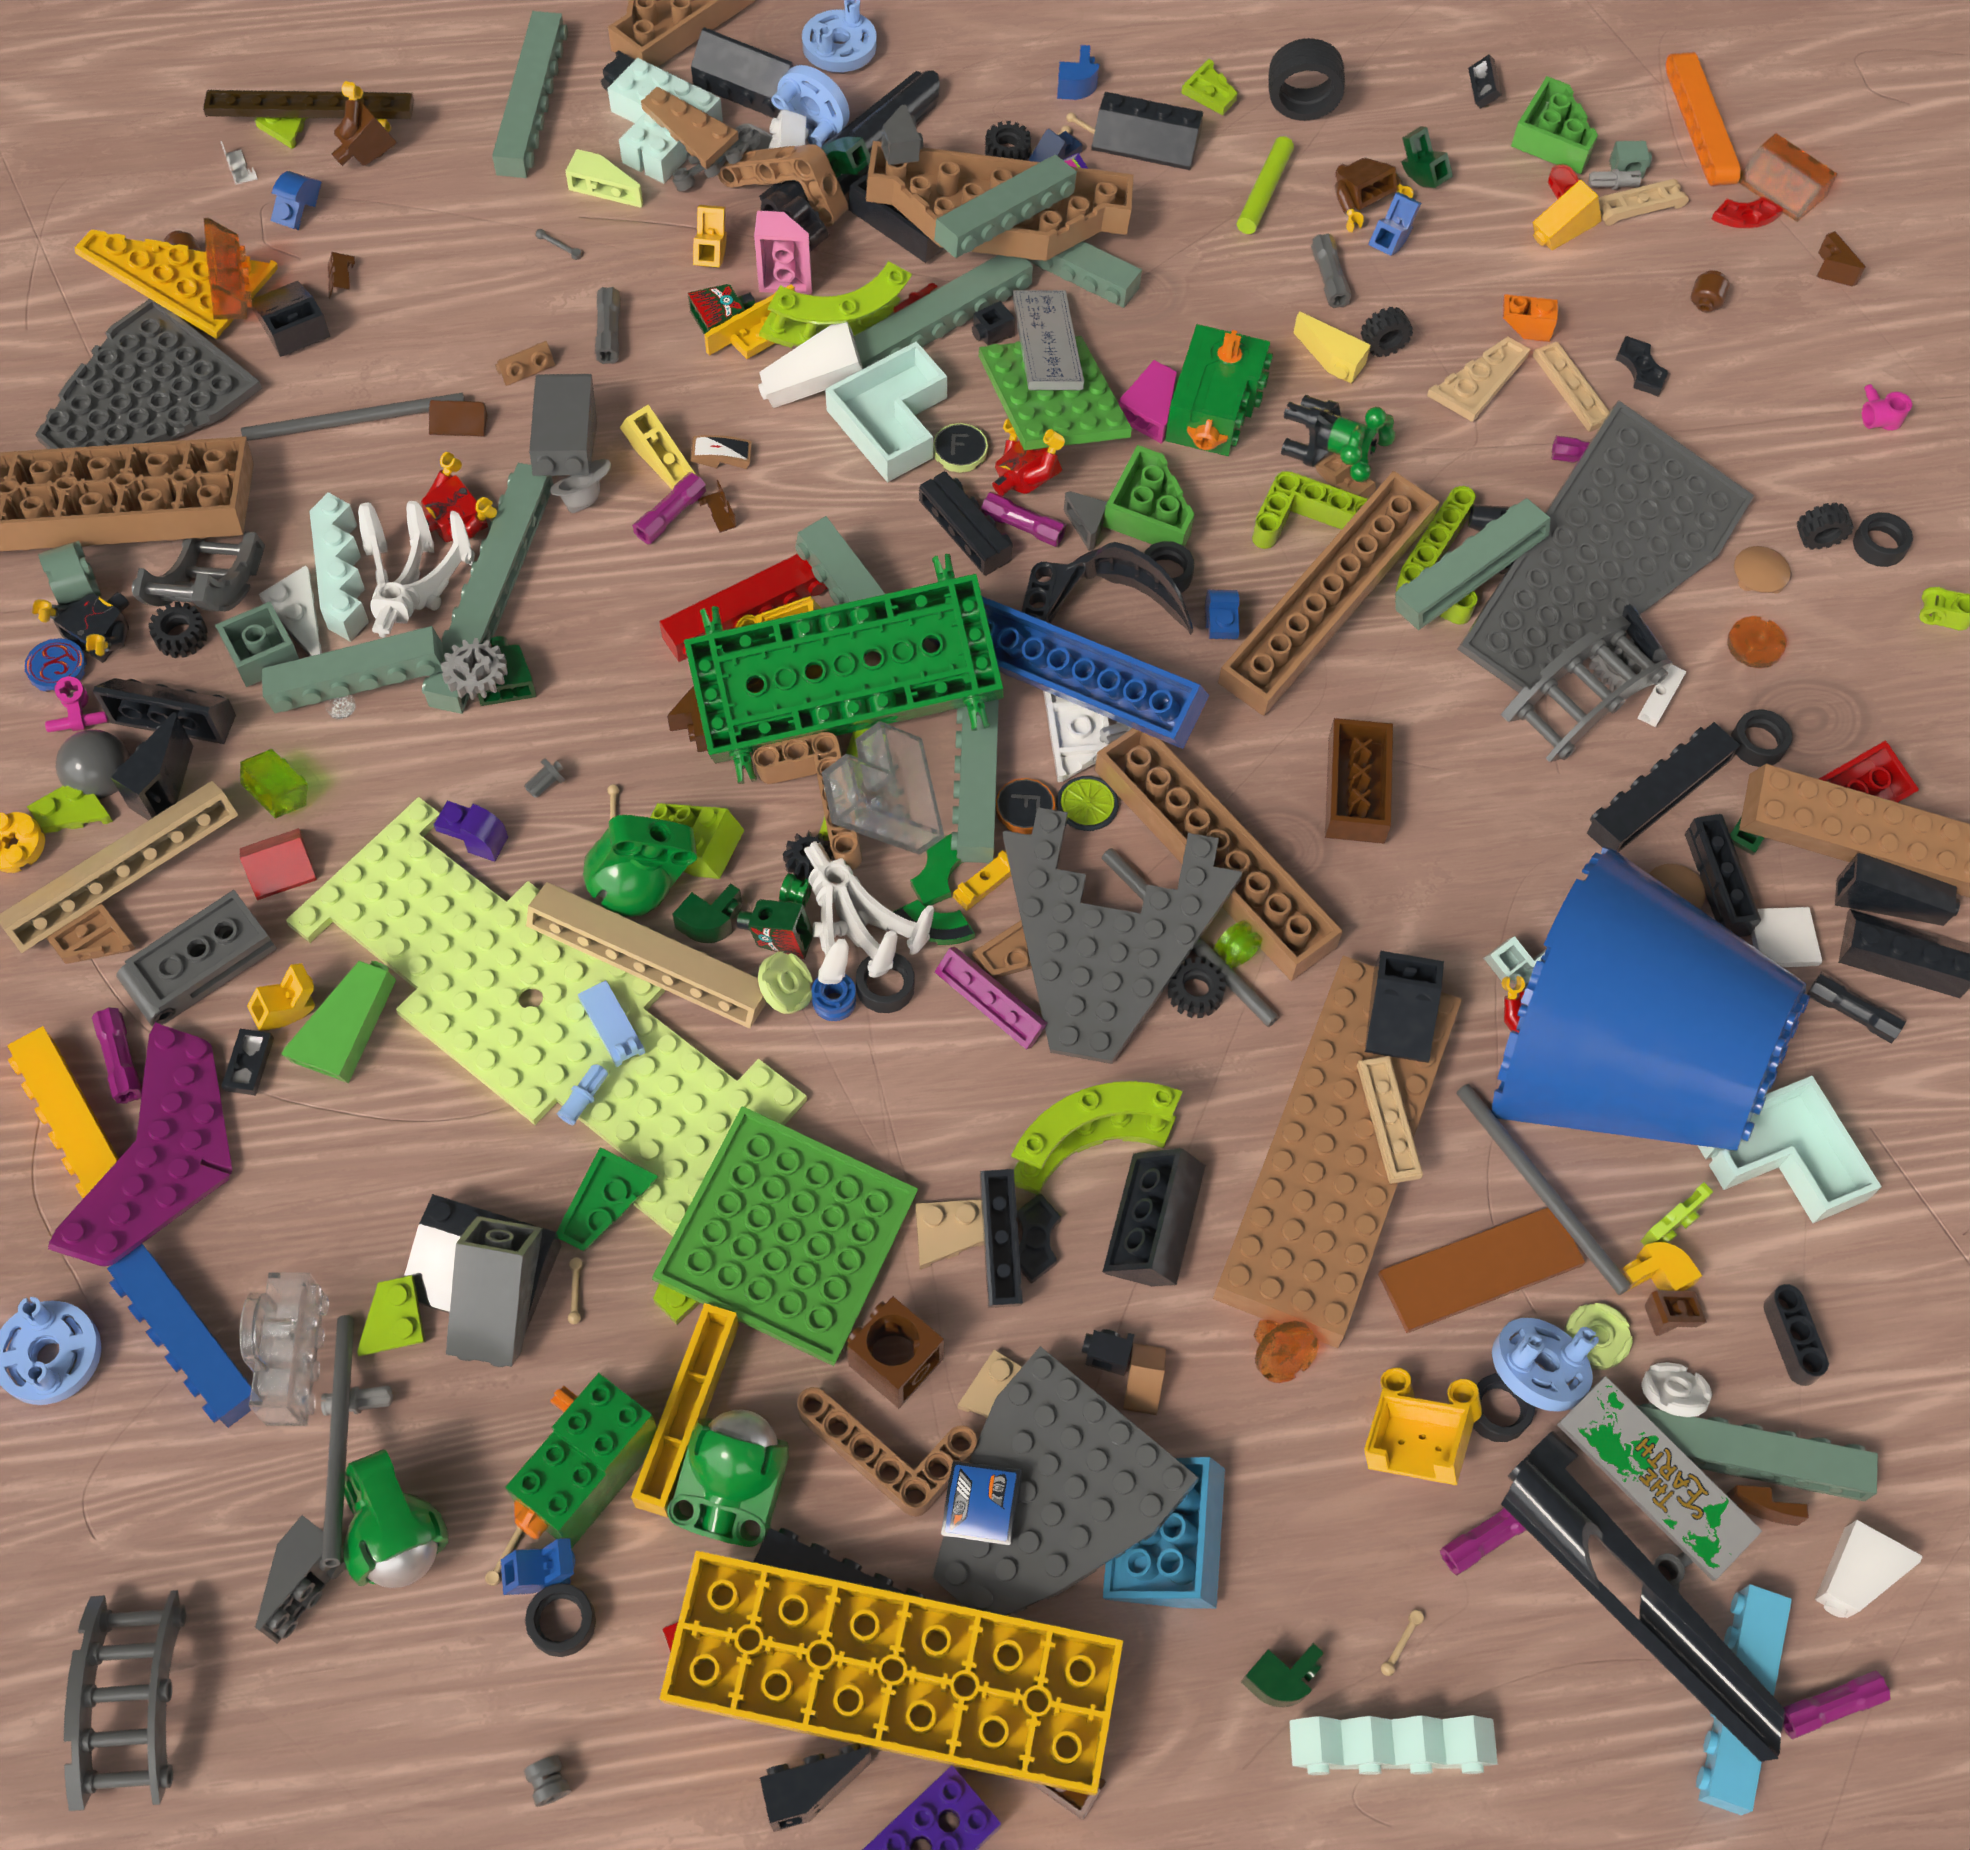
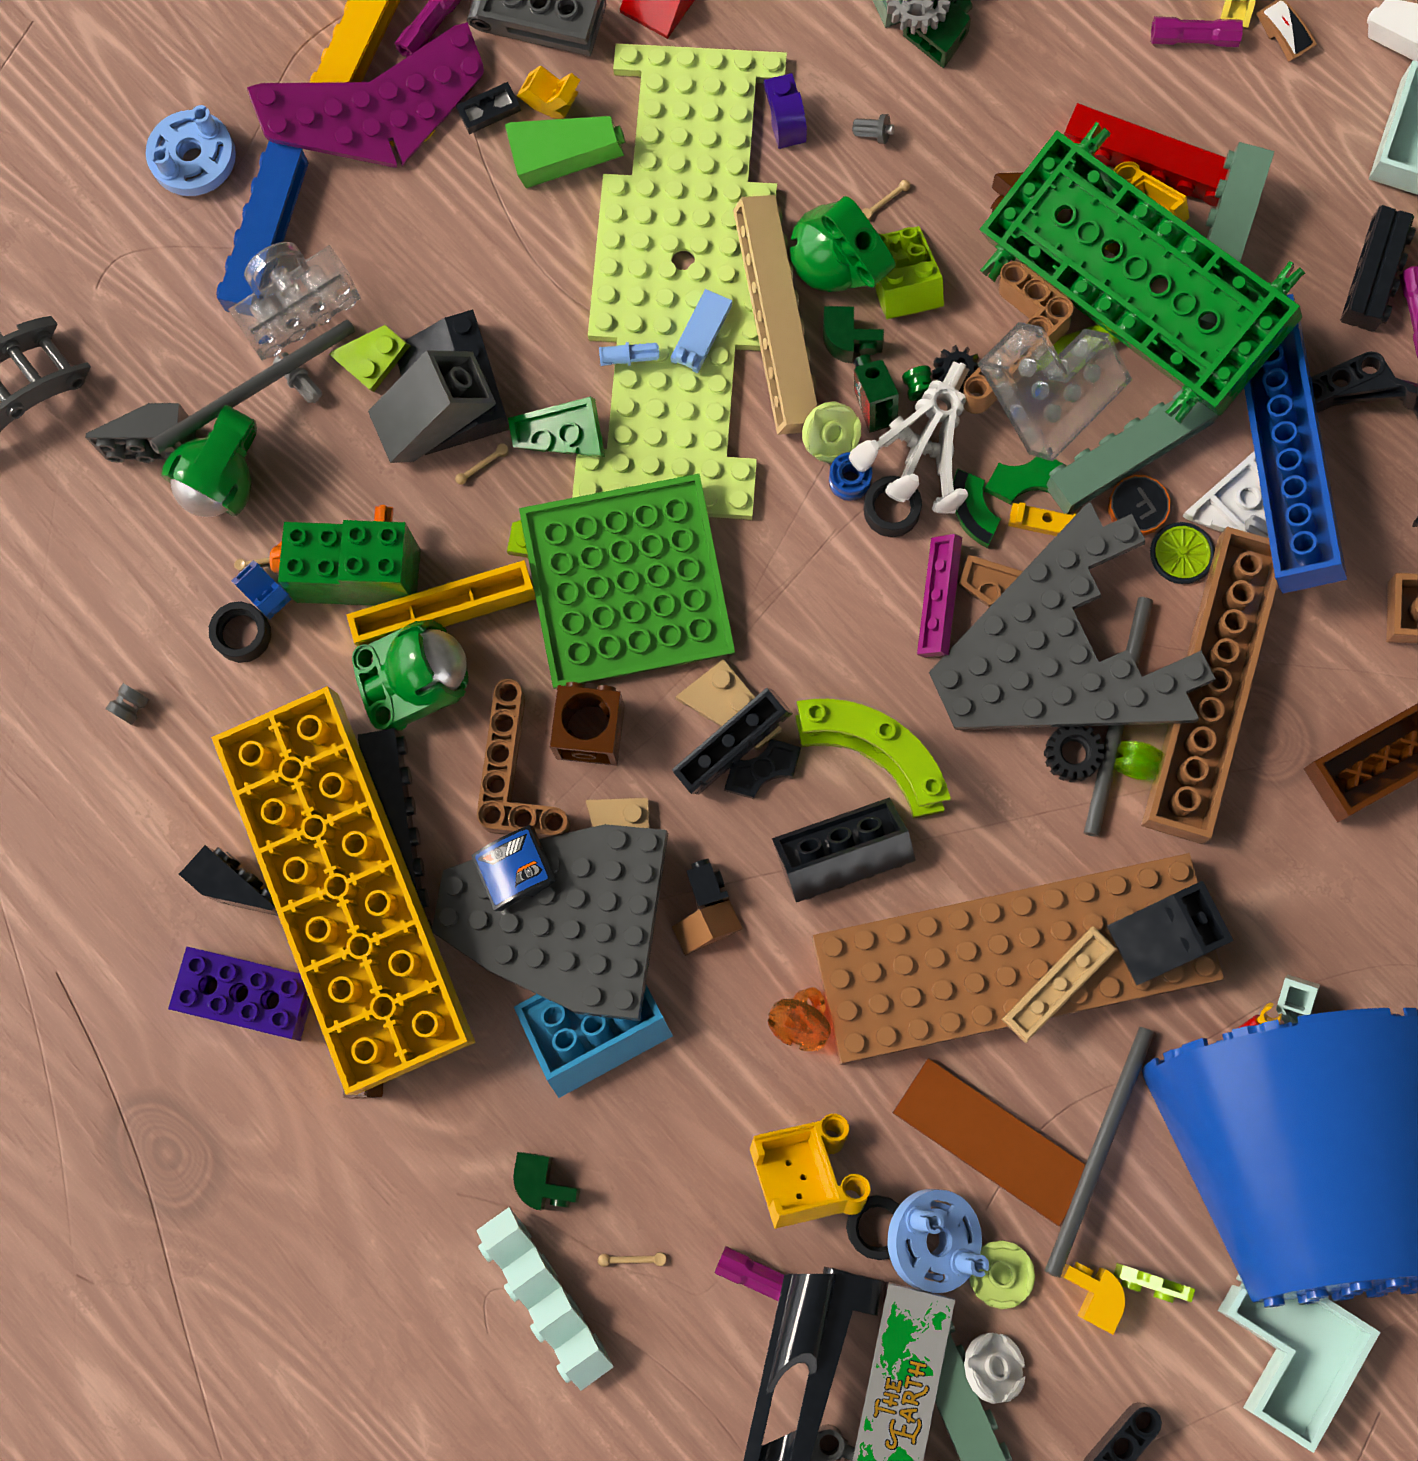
camera: 65 degrees right, 15 degrees up
reddish brown piece [698,480,736,533] -> none
reddish brown slope [1645,1290,1707,1336] -> none

